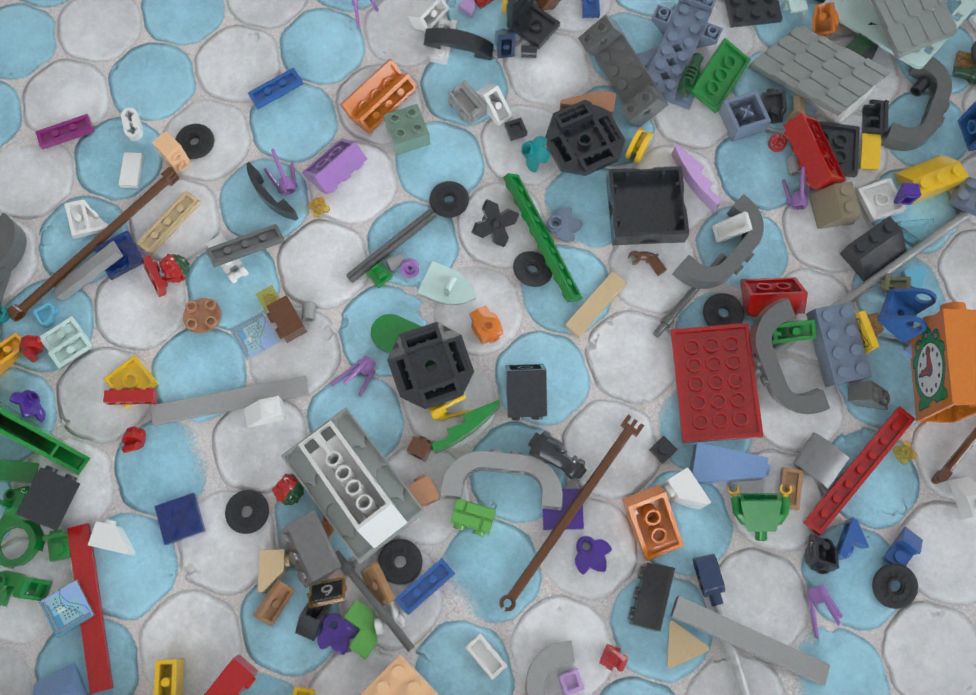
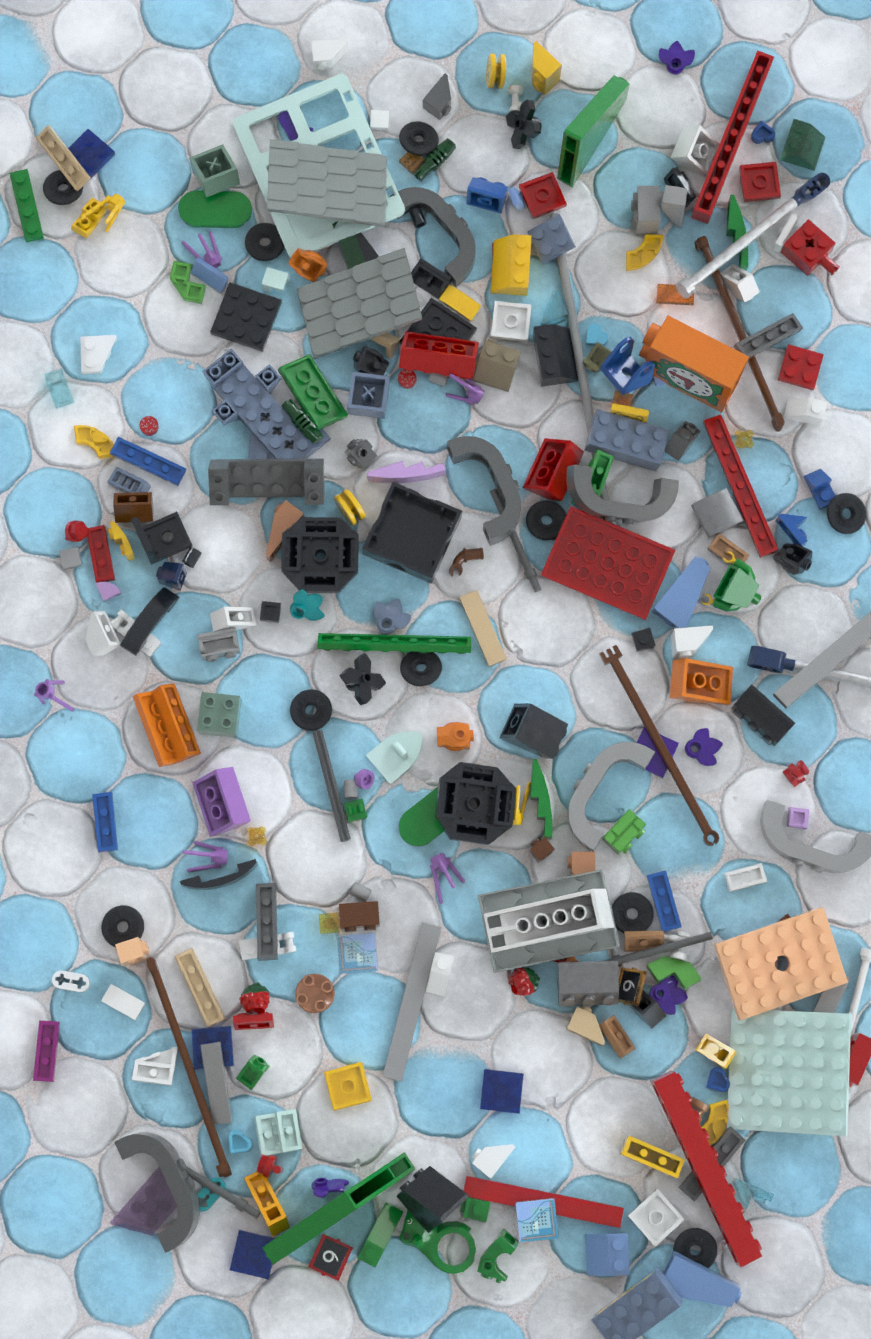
camera: 65 degrees left, 5 degrees up
red piece [103,388,158,405] -> none
red piece [121,426,146,453] -> none
black wheel [225,490,269,534] -> none
black animal [528,430,587,479] -> none
tan piece [667,621,709,669] -> none
white plate [712,211,753,244] -> none
medium lavender plant [806,584,843,639] -> none
dark purple slope [893,183,922,205] -> none
none -> green bracket [236,1055,270,1090]
none -> dark grey brick [345,439,377,469]

